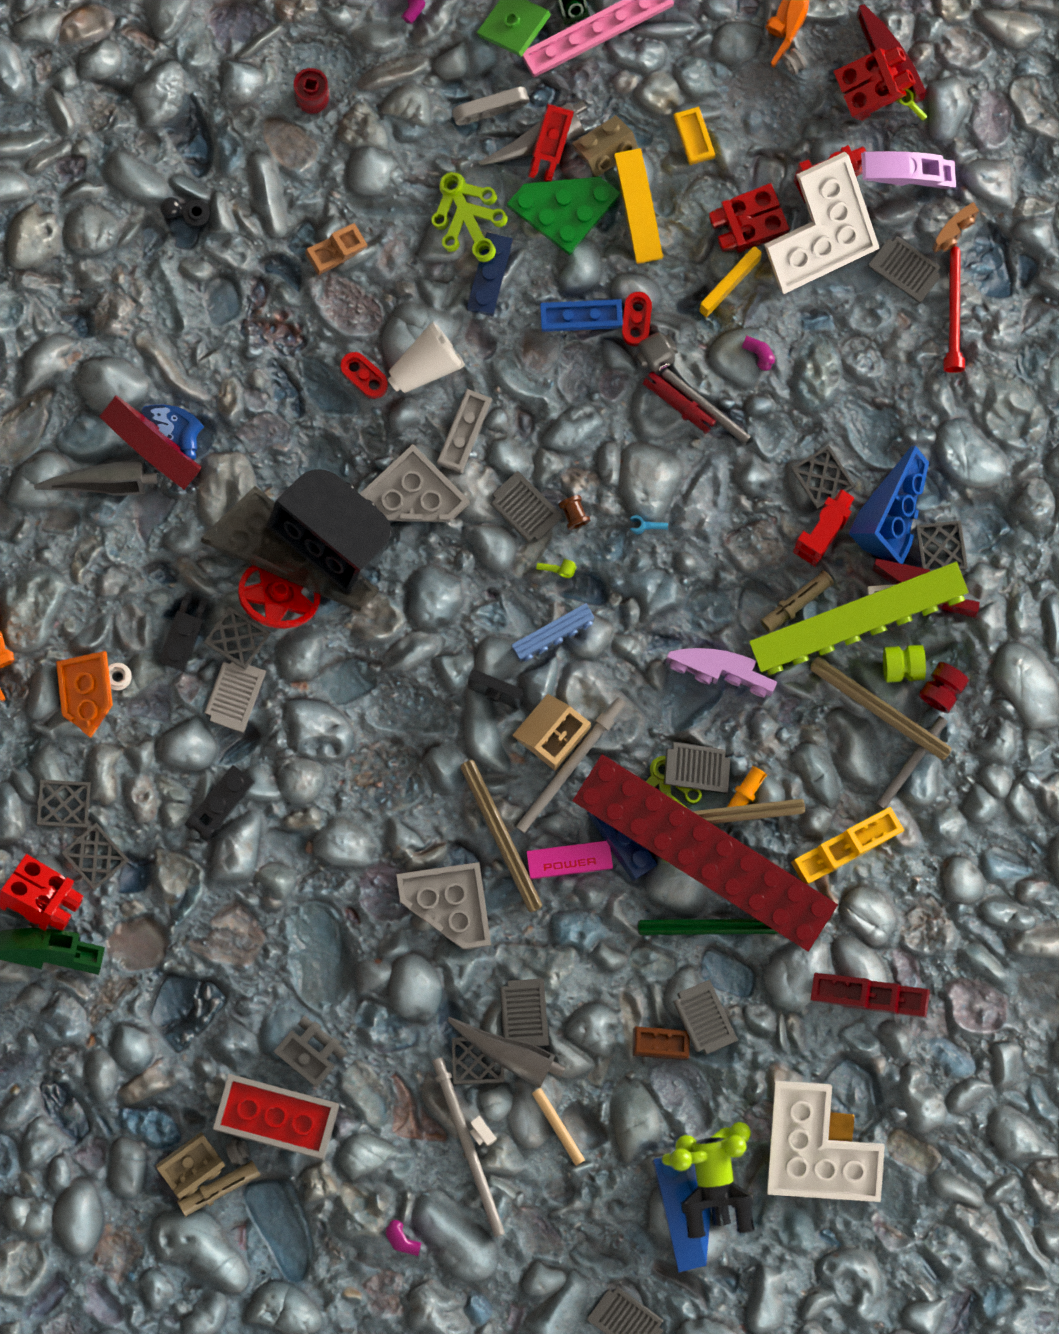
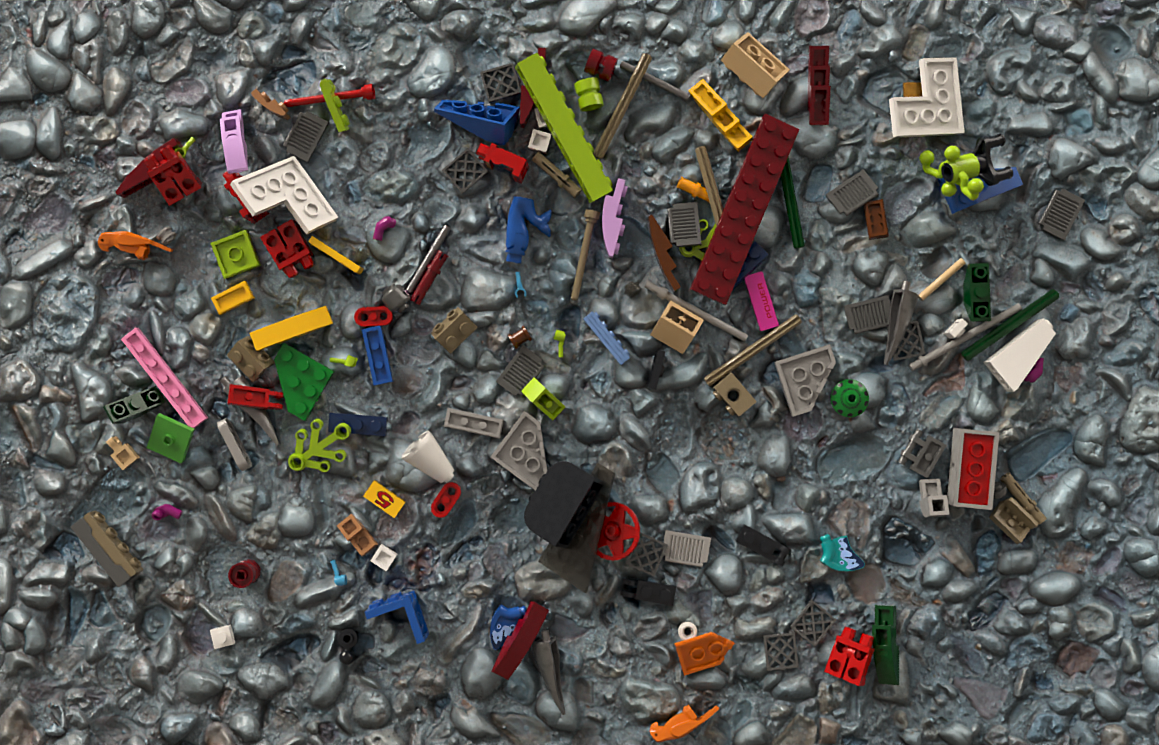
camera: 95 degrees left, 10 degrees up
none -> lime tile [210,230,261,279]
none -> white plate [210,624,235,649]
none -> lime hinge [319,79,350,132]
none -> lime hand [330,355,358,367]
none -> dark azure hand [330,560,347,586]
none -> yellow tile [363,480,406,518]
none -> blue bracket [364,590,429,644]
none -> white plate [370,544,398,571]
none -> dark tan bracket [431,307,478,354]
none -> blue piece [505,196,552,264]
none -> lime slope [521,378,566,420]
none -> white plate [528,129,552,154]
none -> dark tan piece [571,209,600,301]
none -> clear smoke plate [624,281,642,298]
none -> reddish brown slope [648,214,681,293]
none -> dark tan brick [712,372,757,417]
none -> tan slope [721,32,790,98]
none -> teal arm [820,534,865,571]
none -> green dish [830,379,869,417]
none -> light grey brick [919,479,950,517]
none -> dark green axle [961,289,1059,361]
none -> dark green slope [963,263,991,322]
none -> white slope [983,318,1056,392]

